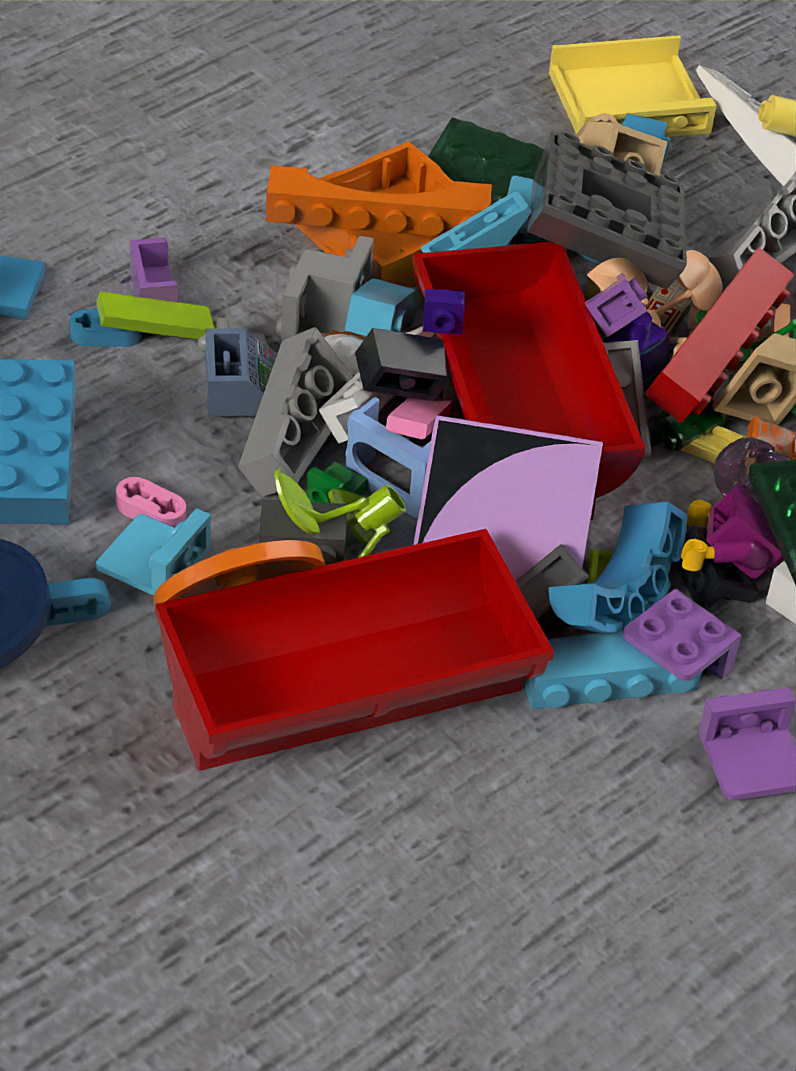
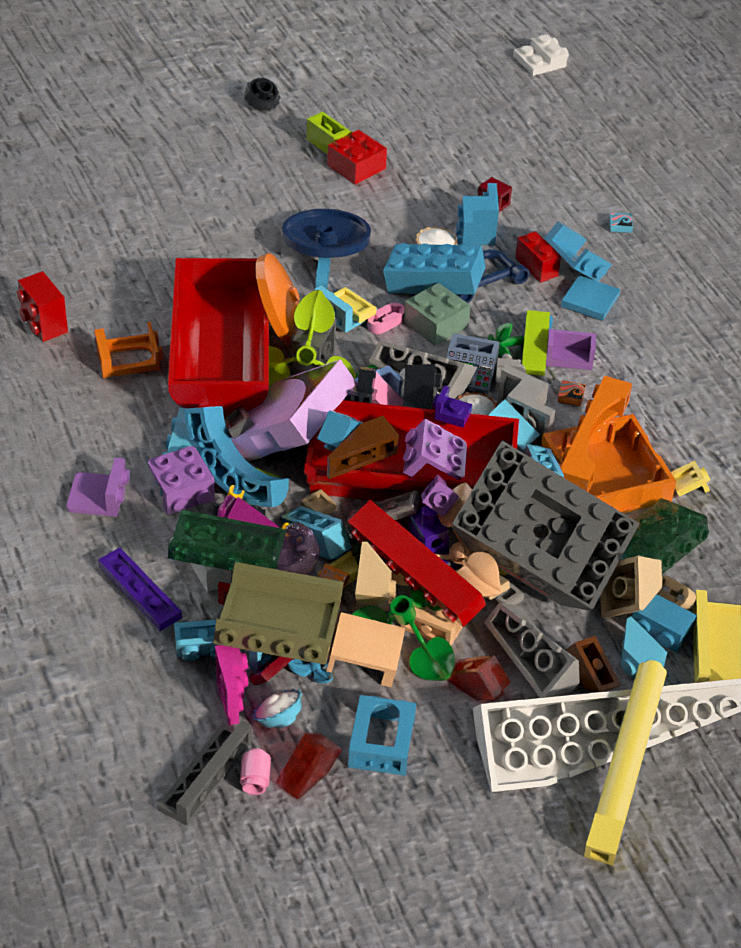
camera: 110 degrees right, 0 degrees up
none -> red brick [16,271,68,342]
none -> orange panel [94,321,163,378]
none -> medium azure slope [280,506,351,560]
none -> tan tile [301,489,337,515]
none -> dark azure slope [317,410,364,451]
none -> reddish brown slope [327,416,399,479]
none -> light yellow tile [334,287,376,323]
none -> black piece [350,367,378,403]
none -> medium lavender bracket [403,419,467,480]
none -> sand green brick [404,282,470,346]
none -> green plant [488,323,524,358]
none -> tile [557,380,586,406]
none -> reddish brown slope [566,636,621,693]
none -> medium azure slope [620,617,667,680]
none -> light yellow bracket [671,460,711,497]

